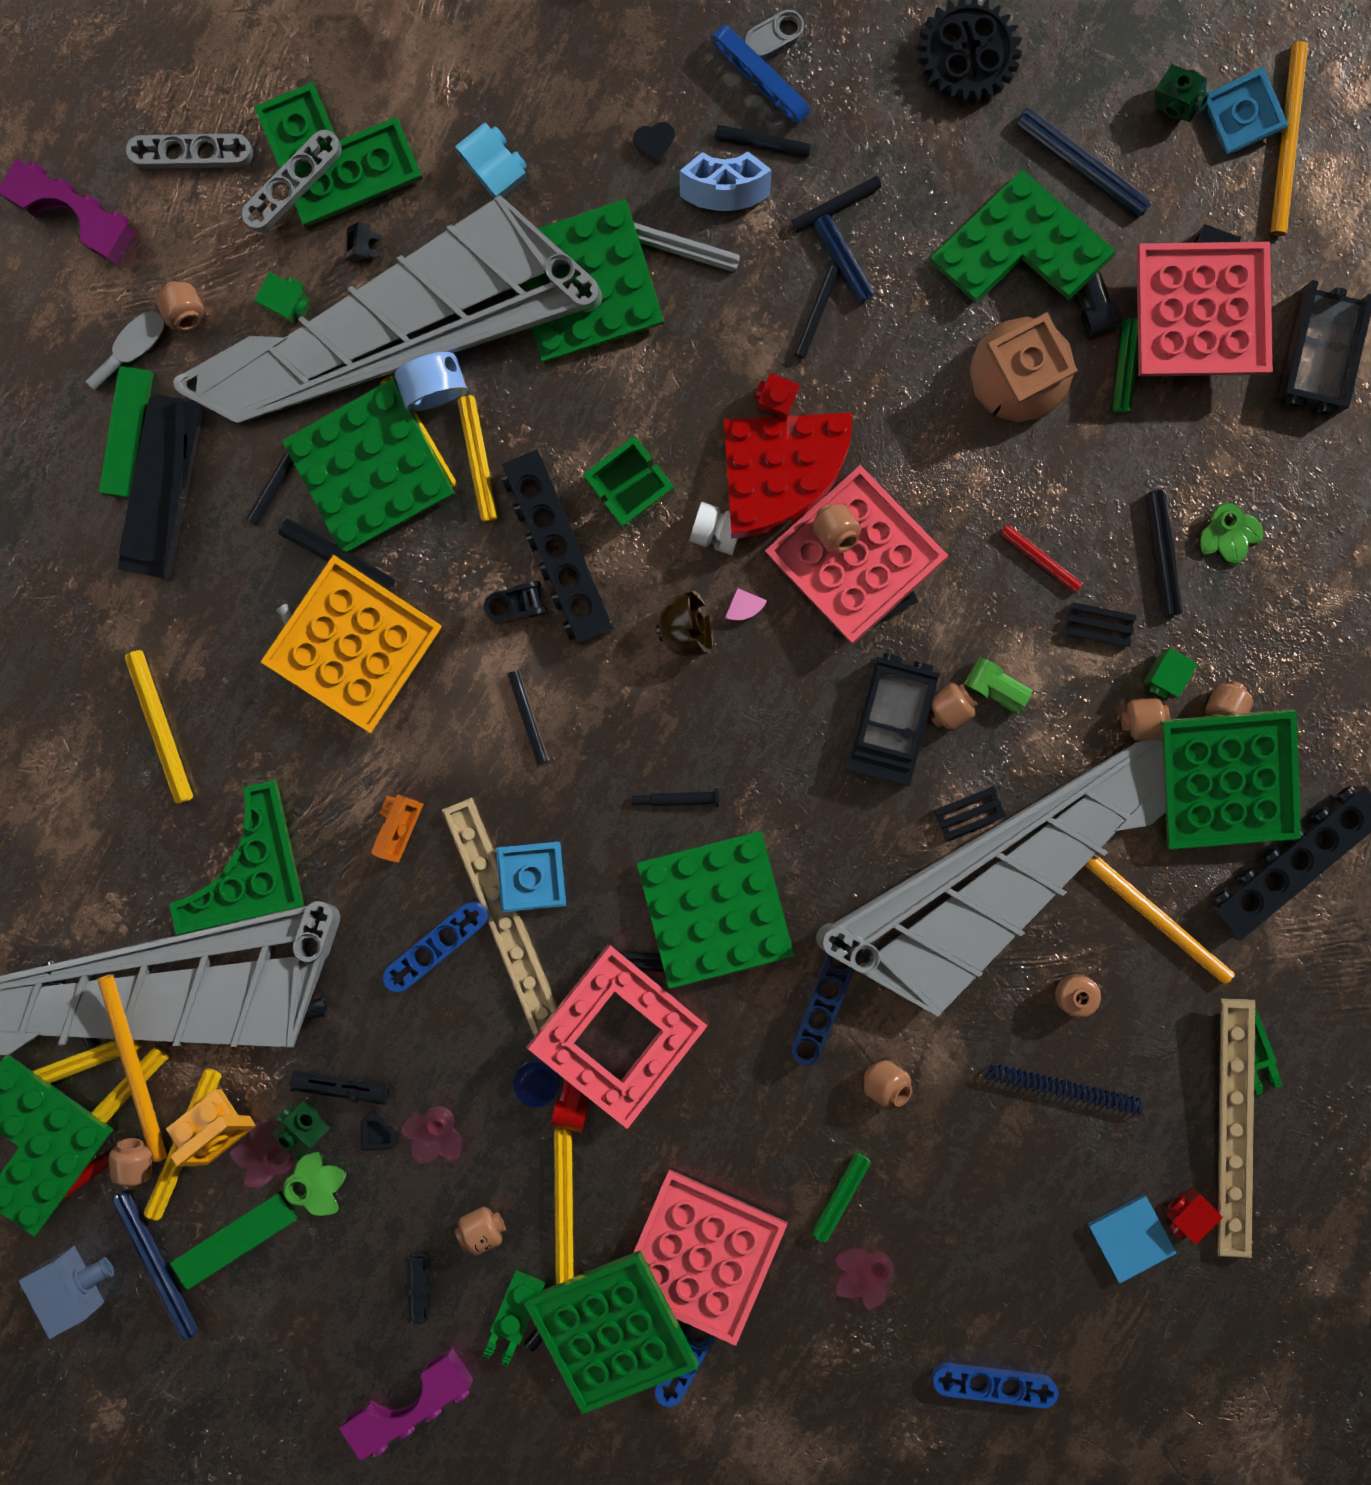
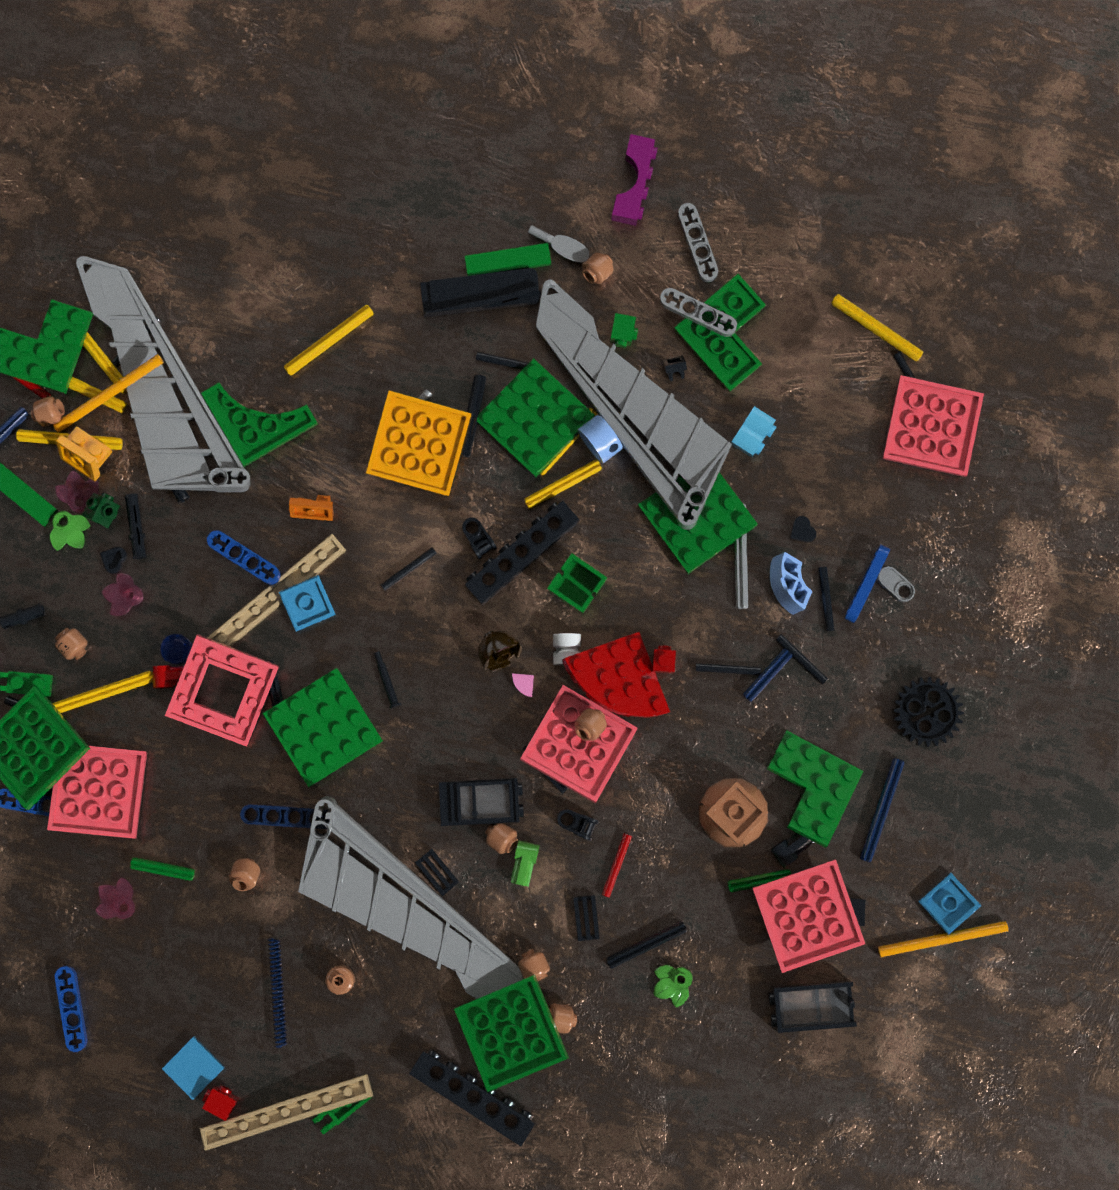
camera: 70 degrees right, 5 degrees down
light orange piece [1084,854,1235,985] -> none
green brick [1143,648,1198,701] -> none
dark green brick [1155,64,1209,122] -> none
none -> black piece [556,809,600,841]

